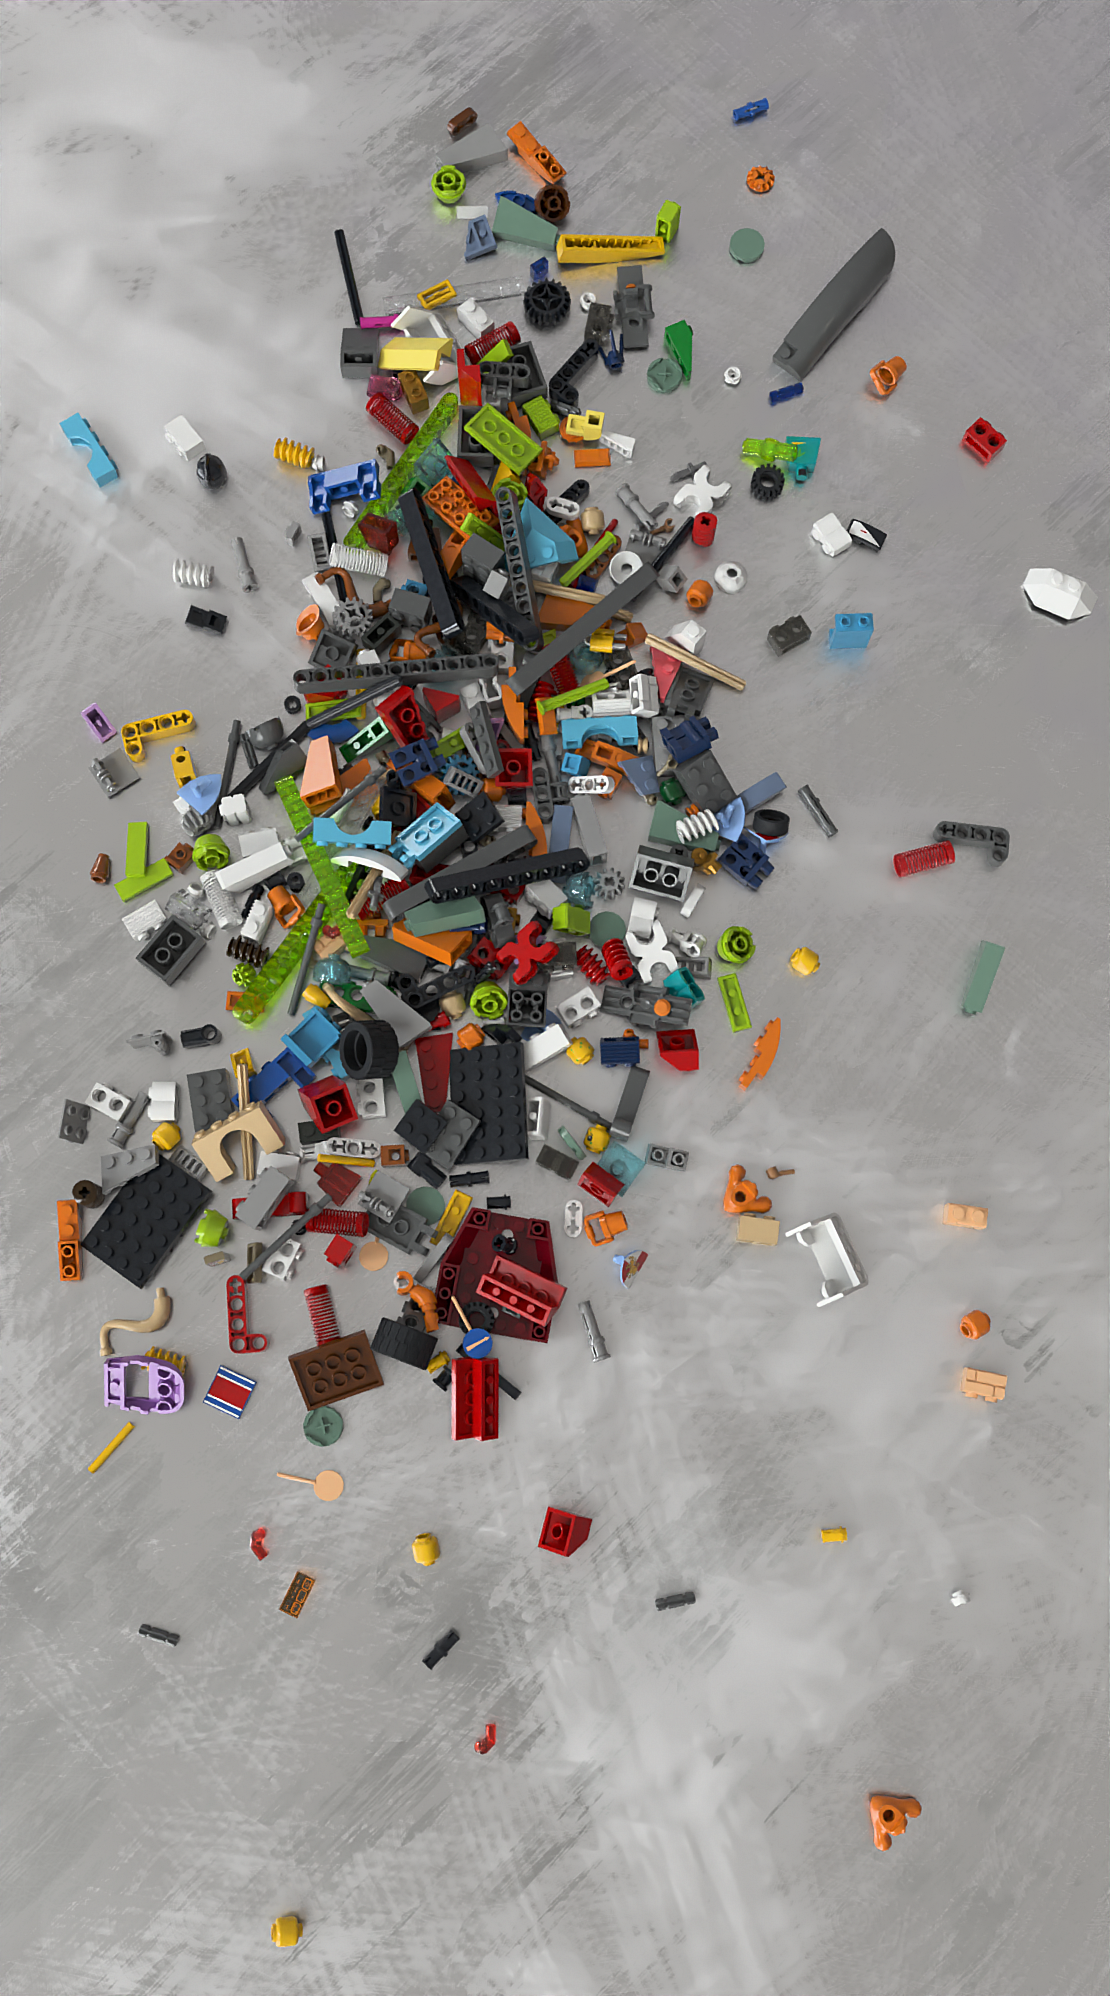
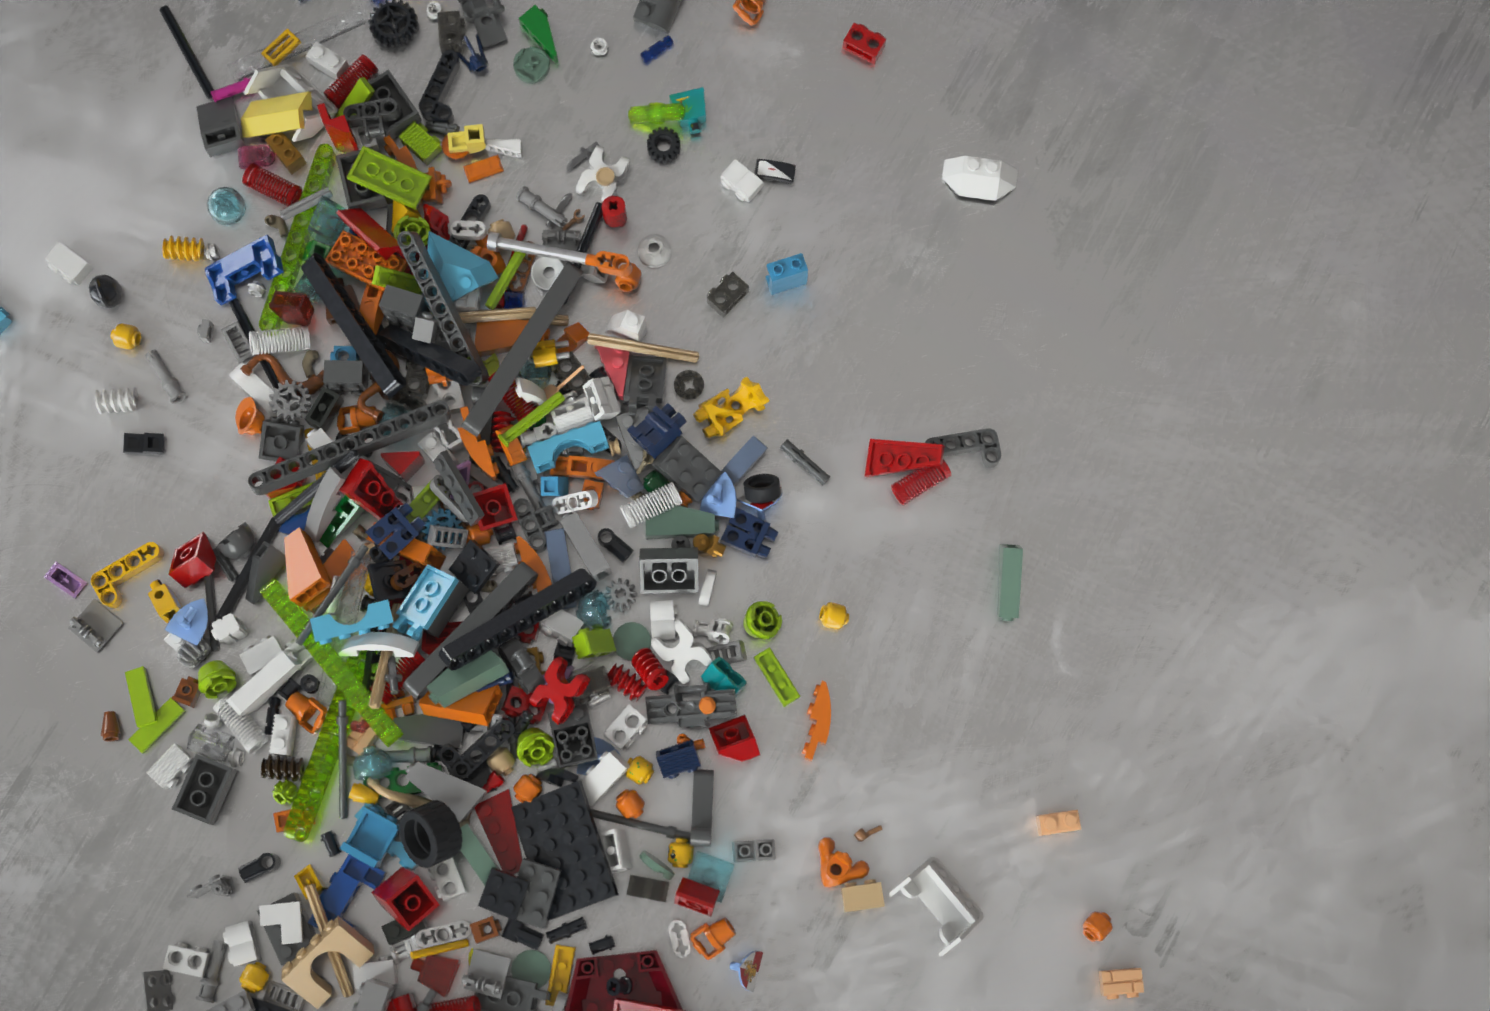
camera: 15 degrees left, 0 degrees up
black bush [284,696,301,714] -> none
white piece [676,809,719,844] -> none
none -> yellow head [111,323,141,350]
none -> red slope [168,532,216,588]
none -> clear light blue cylinder [207,186,246,225]
none -> white tile [259,901,303,944]
none -> light grey axle [280,187,333,220]
none -> light grey slope [305,467,346,543]
none -> black pin [321,831,341,857]
none -> reddish brown beam [390,562,424,591]
none -> flat silver piece [487,232,633,277]
none -> white slope [515,377,547,406]
none -> tan piece [596,167,615,186]
none -> black piece [598,528,634,563]
none -> orange head [616,789,645,819]
none -> white piece [620,482,683,529]
none -> clear smoke gear [674,370,704,400]
none -> yellow hips [693,376,770,438]
none -> red wing [865,439,945,477]

